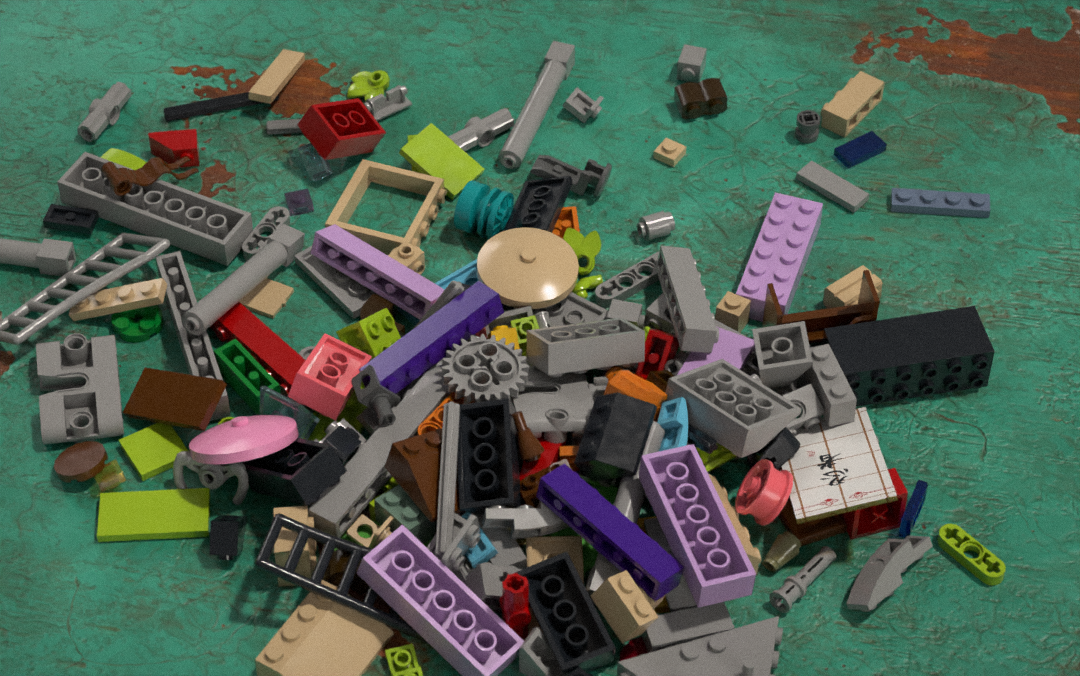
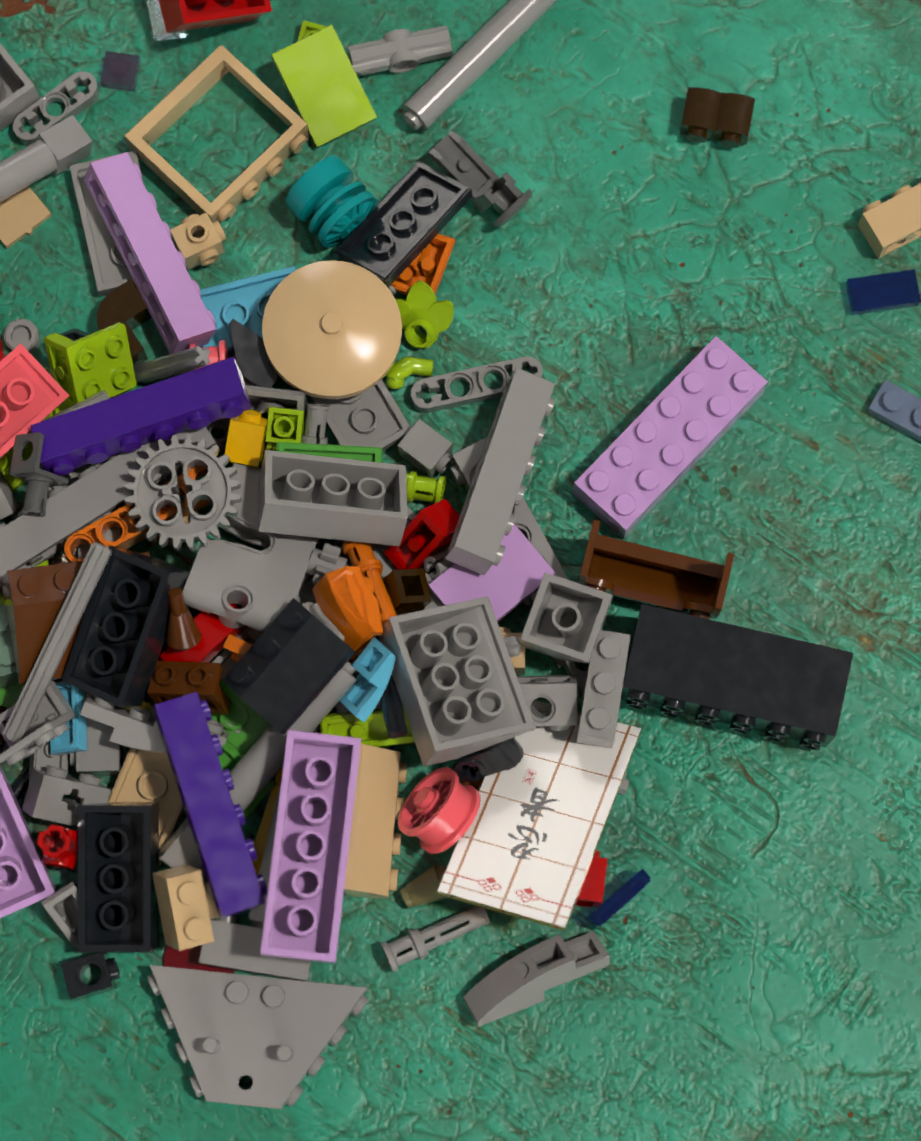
camera: 25 degrees right, 30 degrees up
light grey bracket [562,87,604,123] -> none
light grey brick [636,211,675,241] -> none
tan plate [653,138,686,167] -> none
light grey brick [677,44,707,83] -> none
tan brick [715,291,751,333] -> none
dark grey wheel [795,110,820,143] -> none
light grey tile [796,160,869,213] -> none
tan brick [823,265,883,308] -> none
lime beam [937,524,1006,586] -> none

